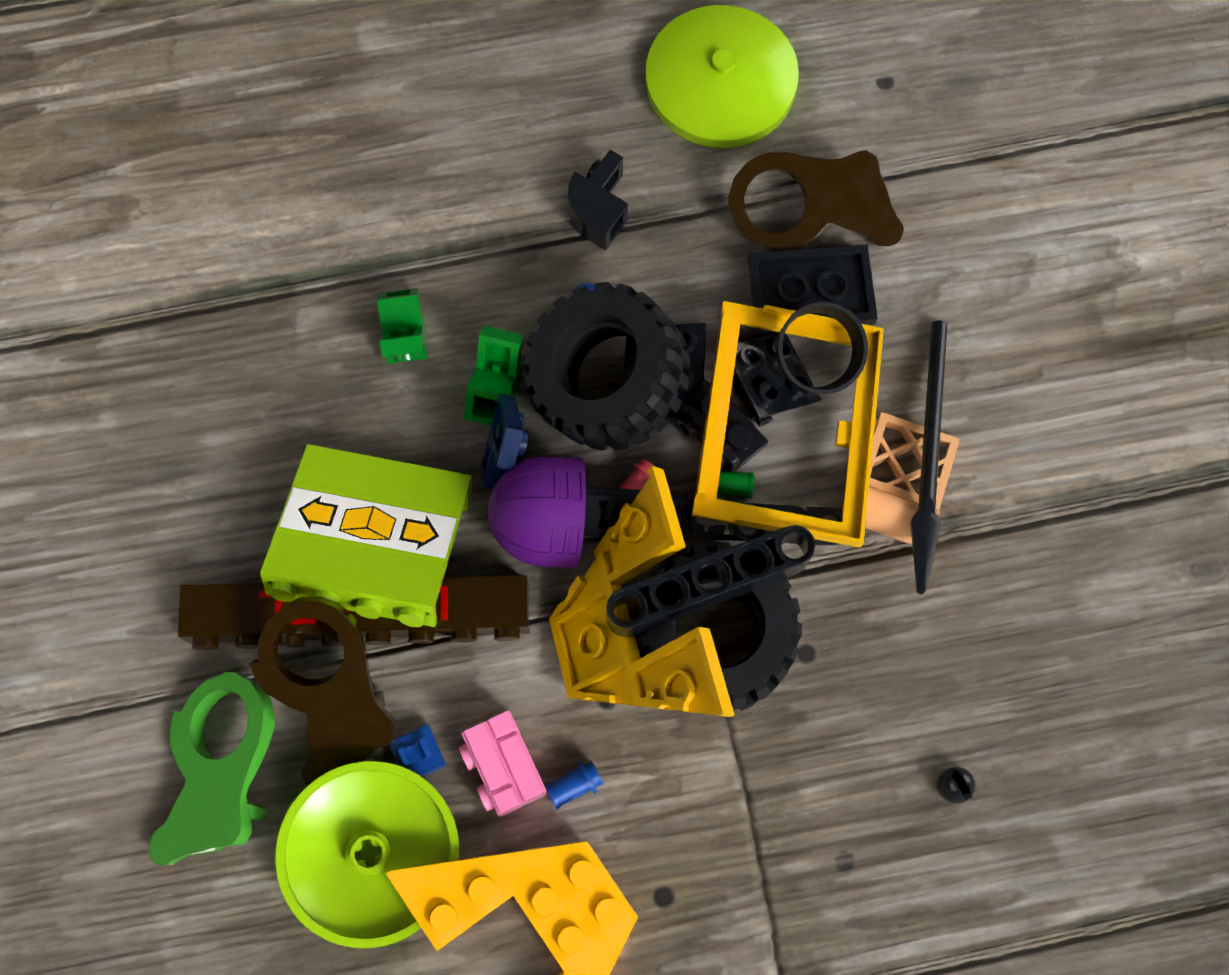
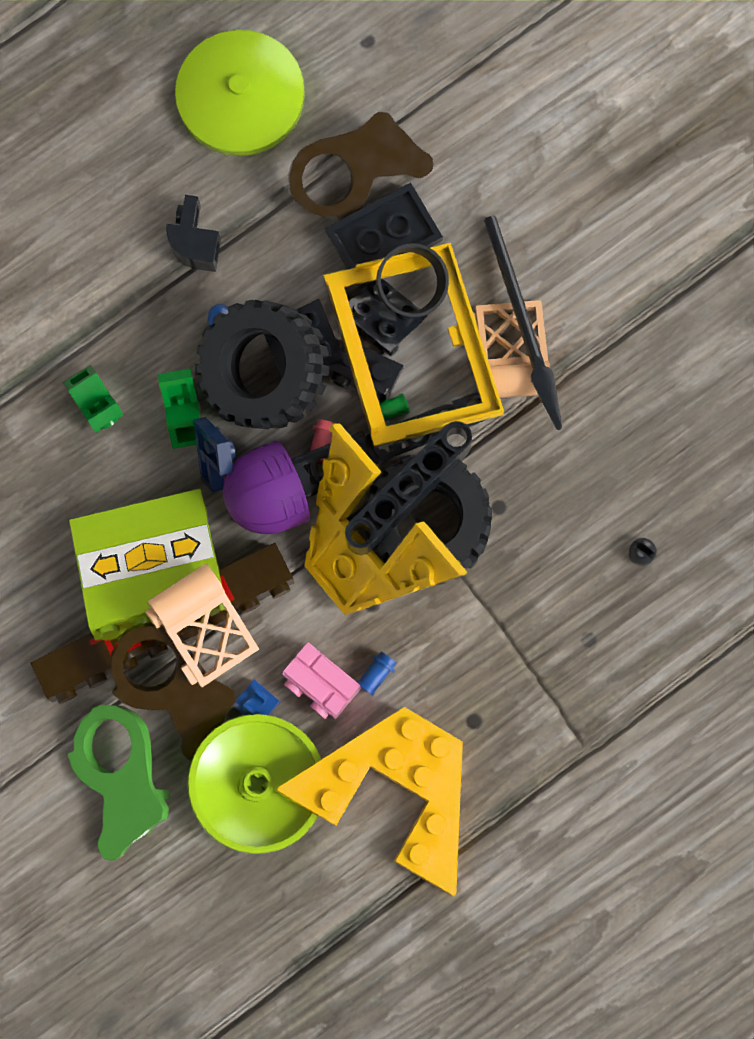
camera: 20 degrees left, 5 degrees up
none -> light nougat piece [145,564,259,687]

